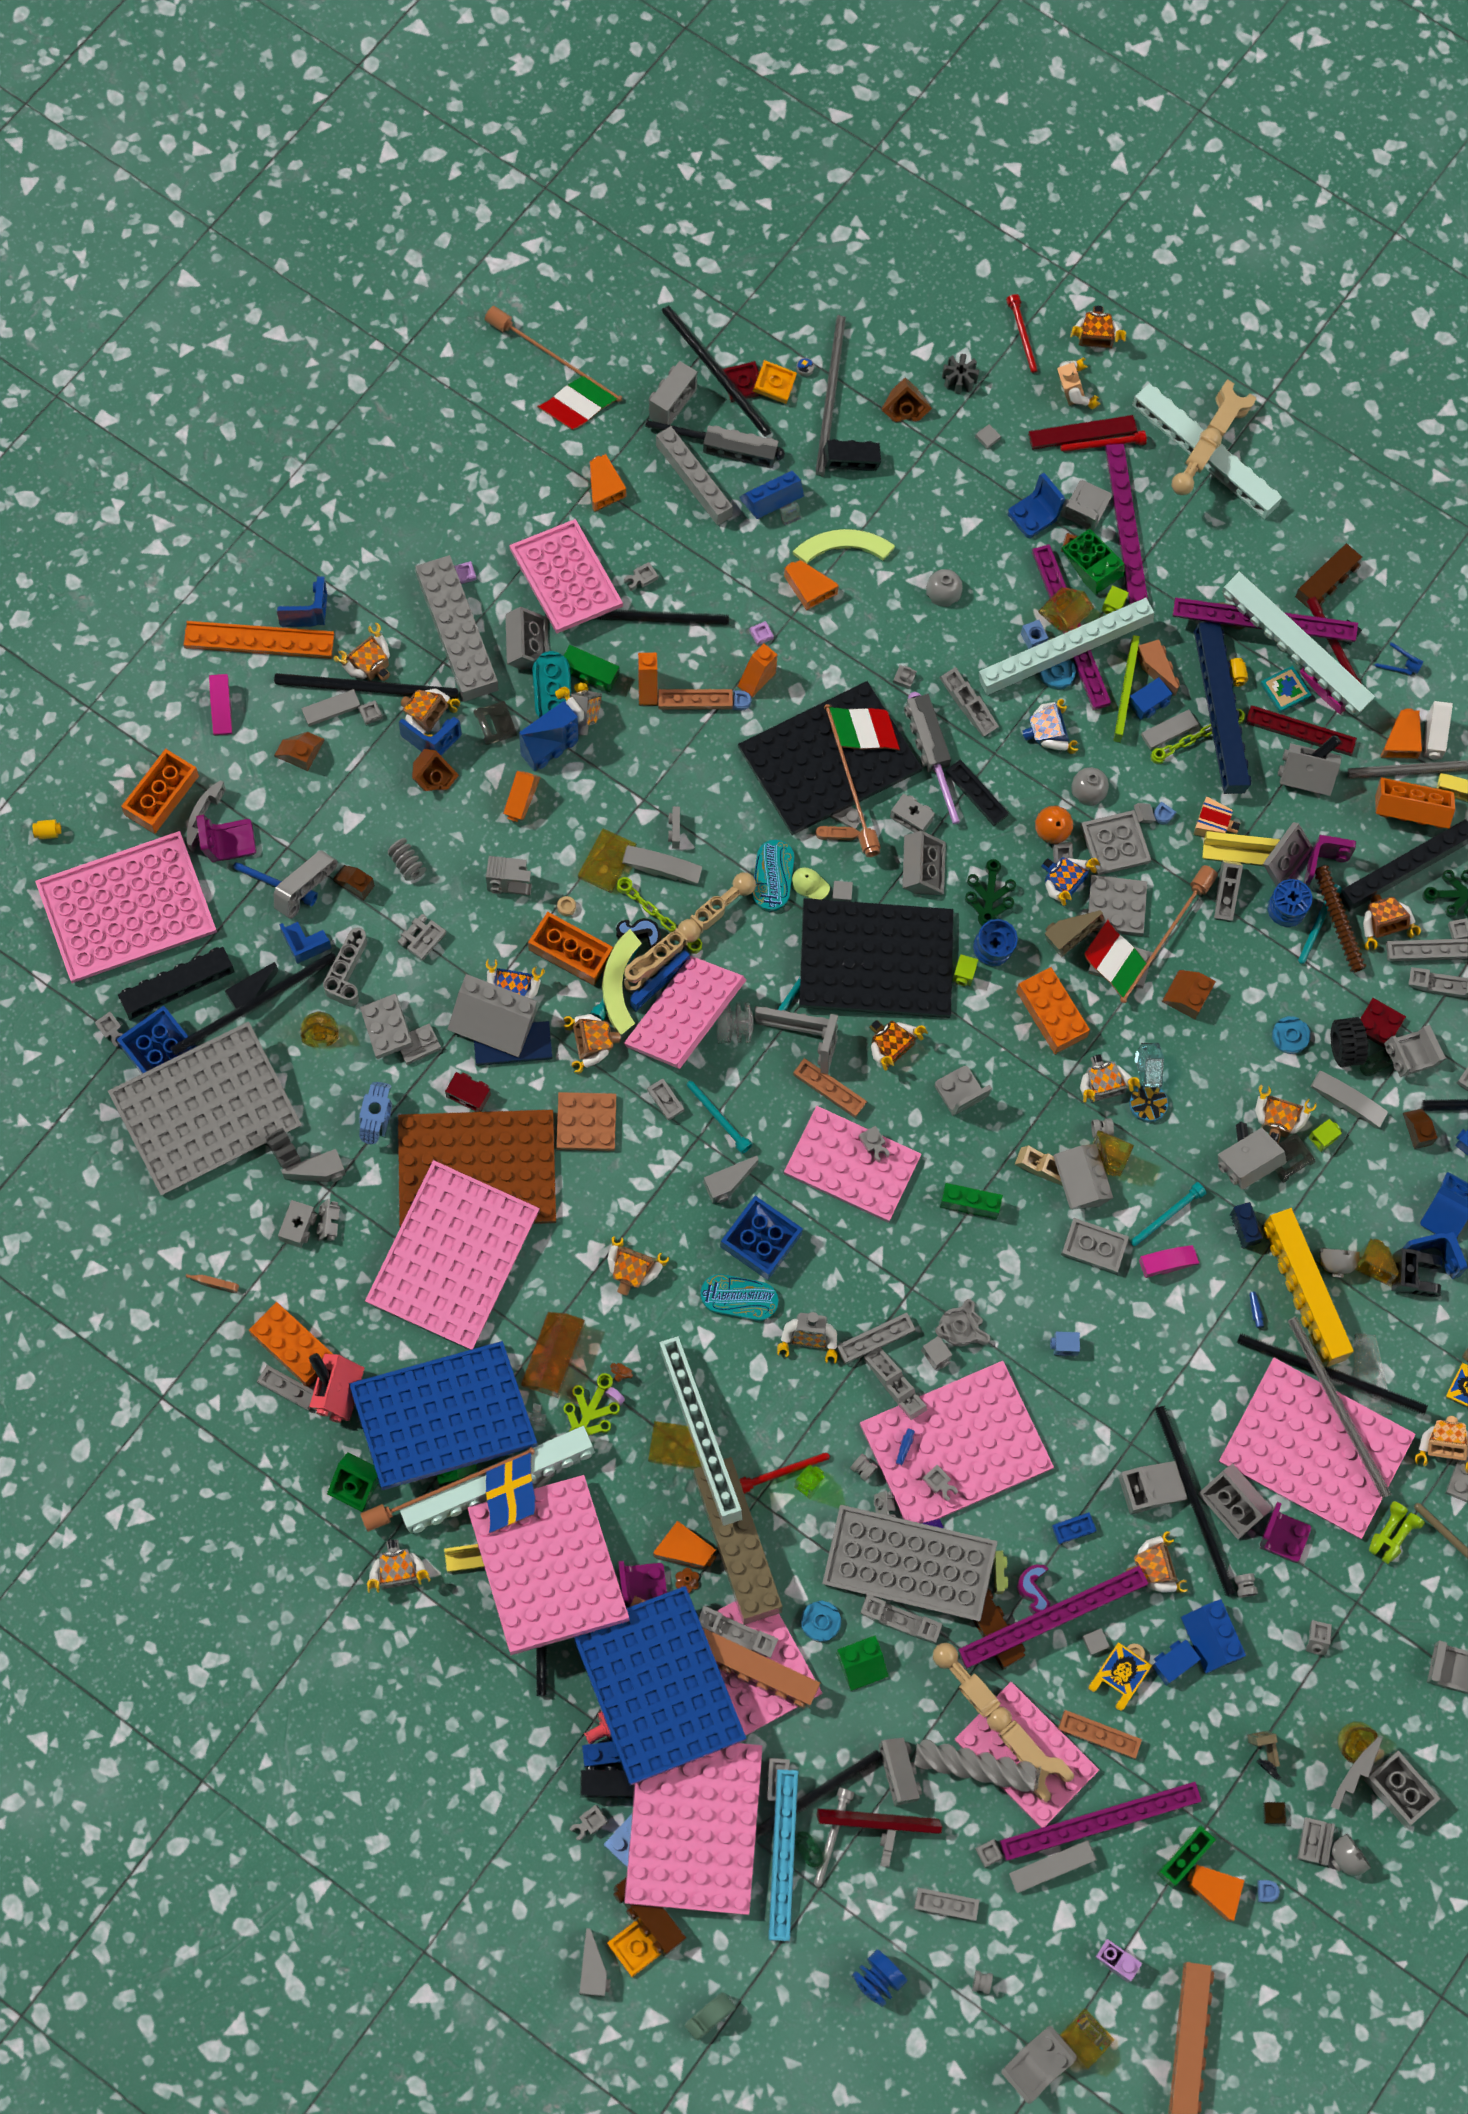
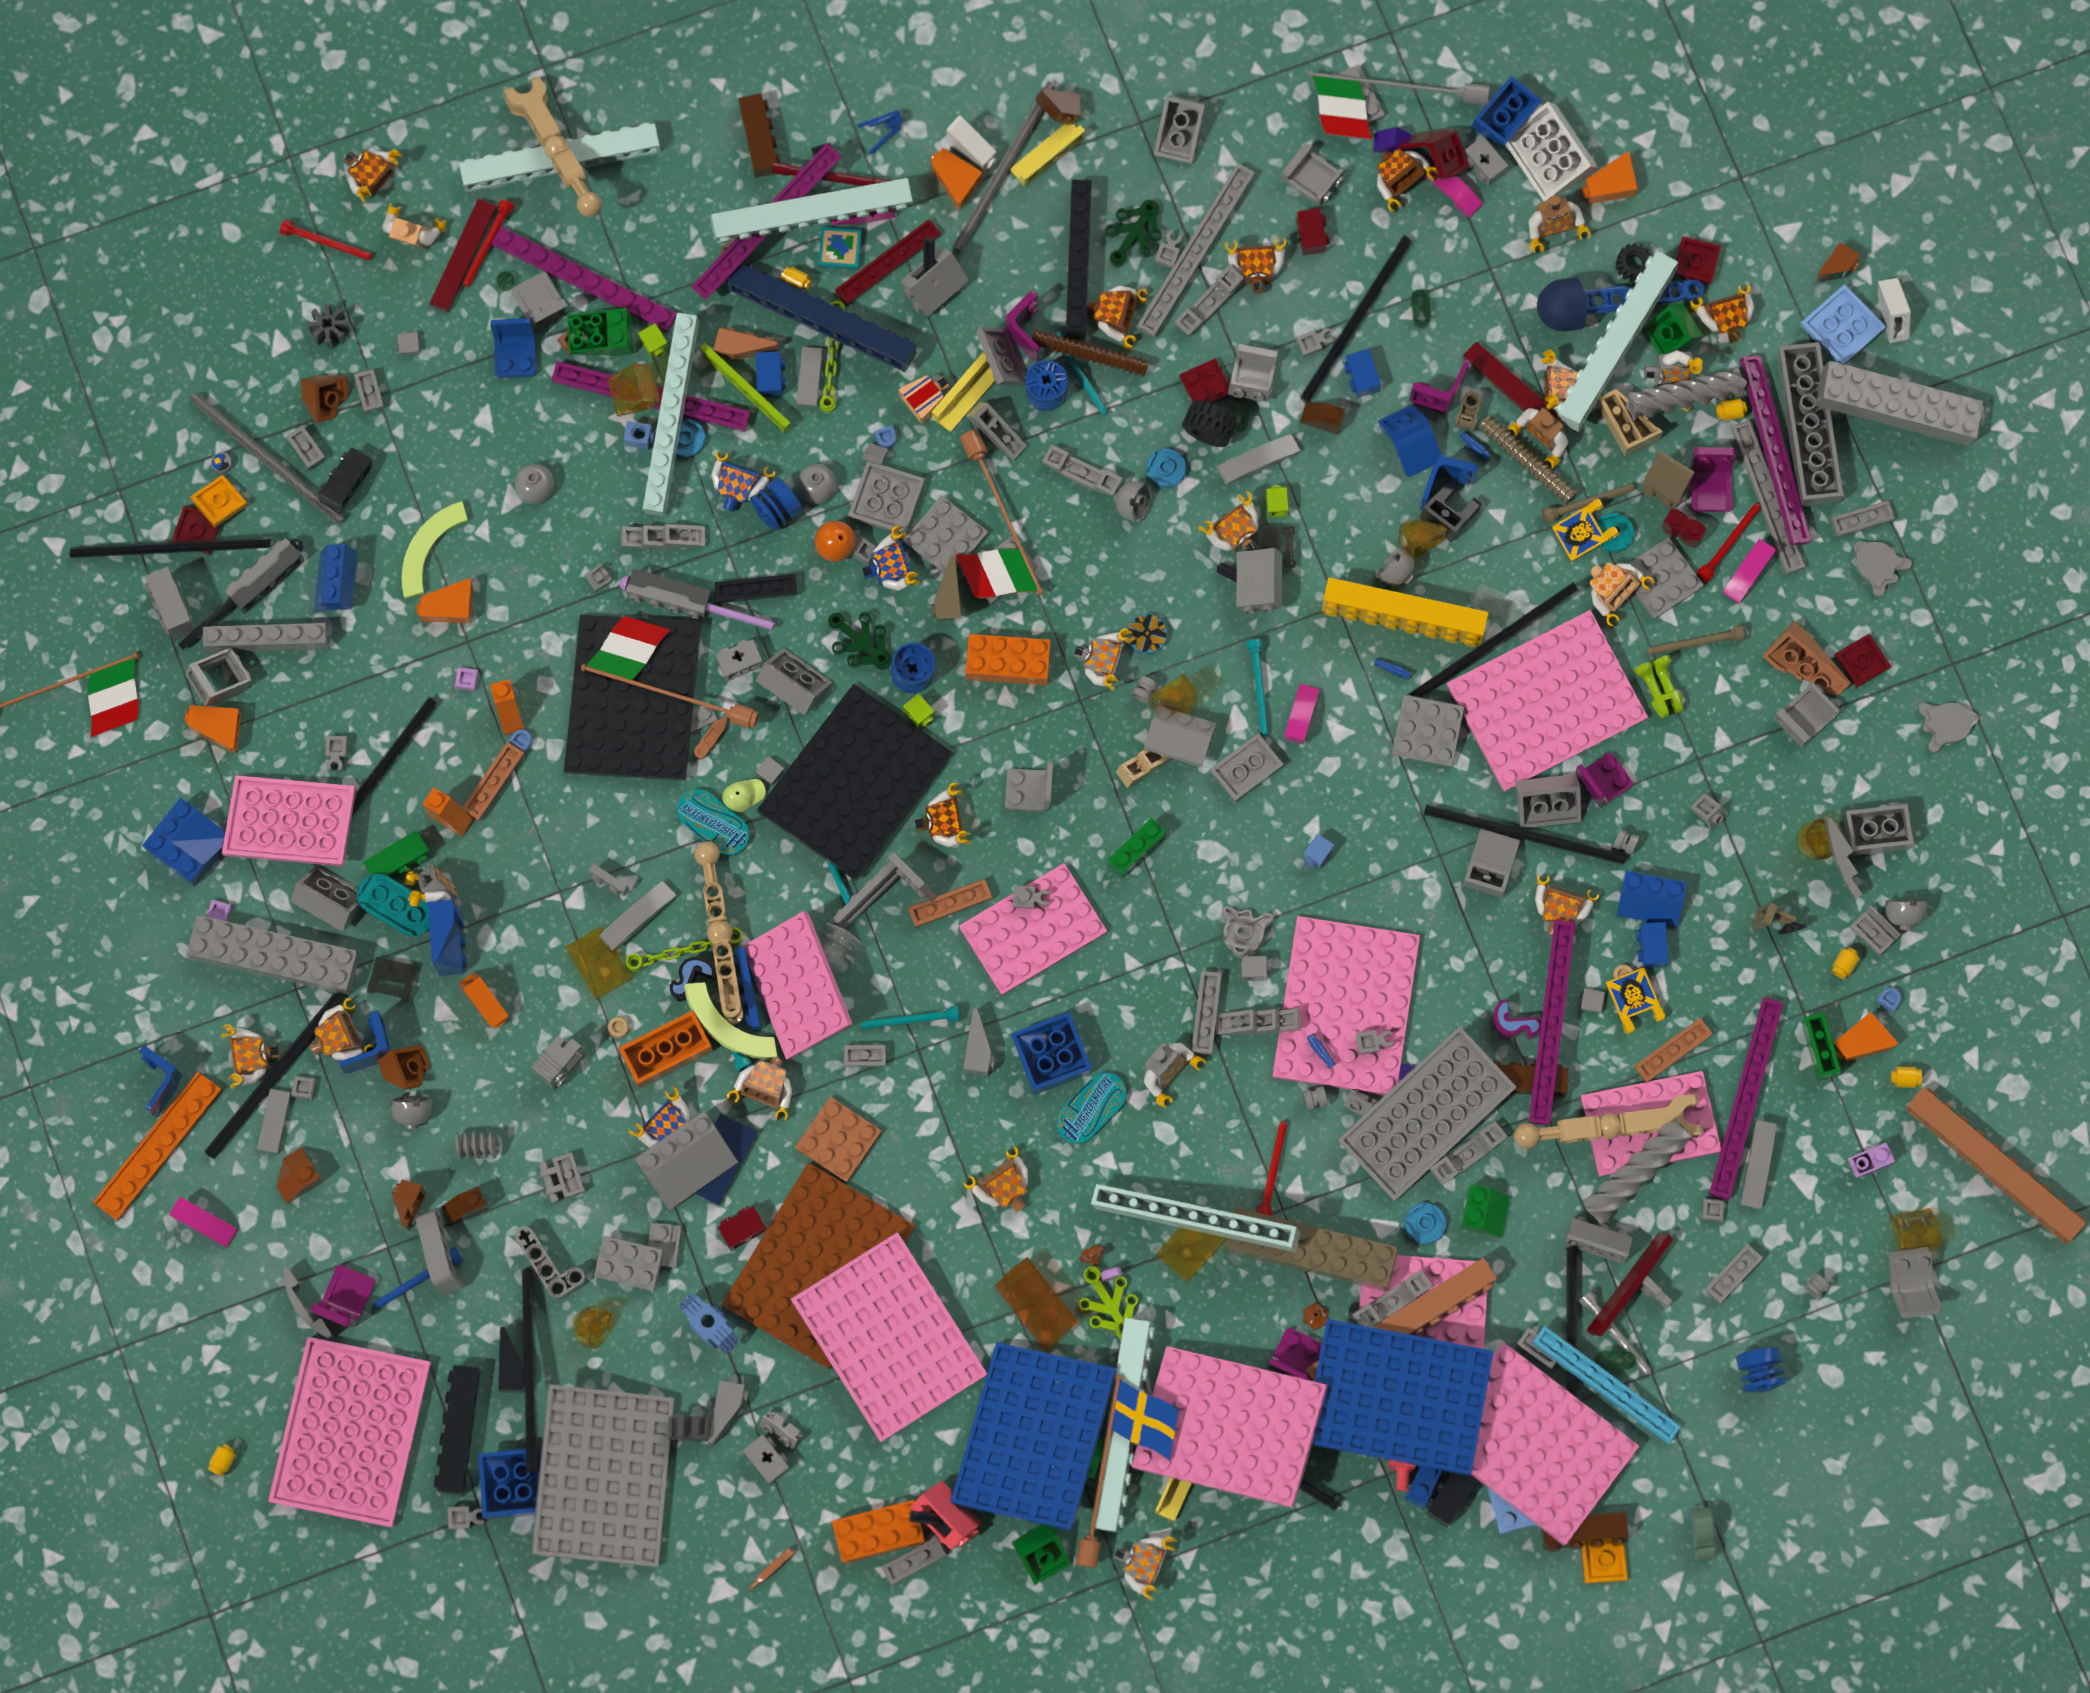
camera: 50 degrees left, 5 degrees up
orange brick [121,748,199,834] -> none
blue panel [279,922,332,964] -> none
light grey plate [570,1805,609,1840] -> none
light grey slope [579,1928,611,1997] -> none
orange slope [653,1521,717,1569] -> none
clear neon green slope [794,1465,825,1499] -> none
yellowish green plate [993,1551,1008,1594] -> none
blue plate [1051,1512,1097,1545] -> none
clear light blue slope [1134,1043,1164,1087] -> none
dark orange slope [1162,970,1216,1019] -> none
dark blue brick [1230,1202,1263,1249] -> none
dark brown plate [1263,1802,1286,1824] -> none
light grey axle [1288,1316,1392,1499] -> none
orange brick [1375,777,1455,829] -> none
none -> blue slope [142,797,225,886]
none -> light grey window [185,647,252,707]
none -> light grey plate [286,426,326,470]
none -> light grey plate [354,369,384,413]
none -> light grey cylinder [391,1096,432,1129]
none -> dark orange slope [392,1179,427,1231]
none -> clear green bush [497,271,515,291]
none -> blue wheel [750,477,803,531]
none -> light grey slope [1042,444,1123,496]
none -> light grey cylinder [1114,481,1151,522]
none -> light grey plate [1392,694,1464,767]
none -> yellow brick [1831,947,1860,980]
none -> yellow brick [1891,1066,1922,1088]

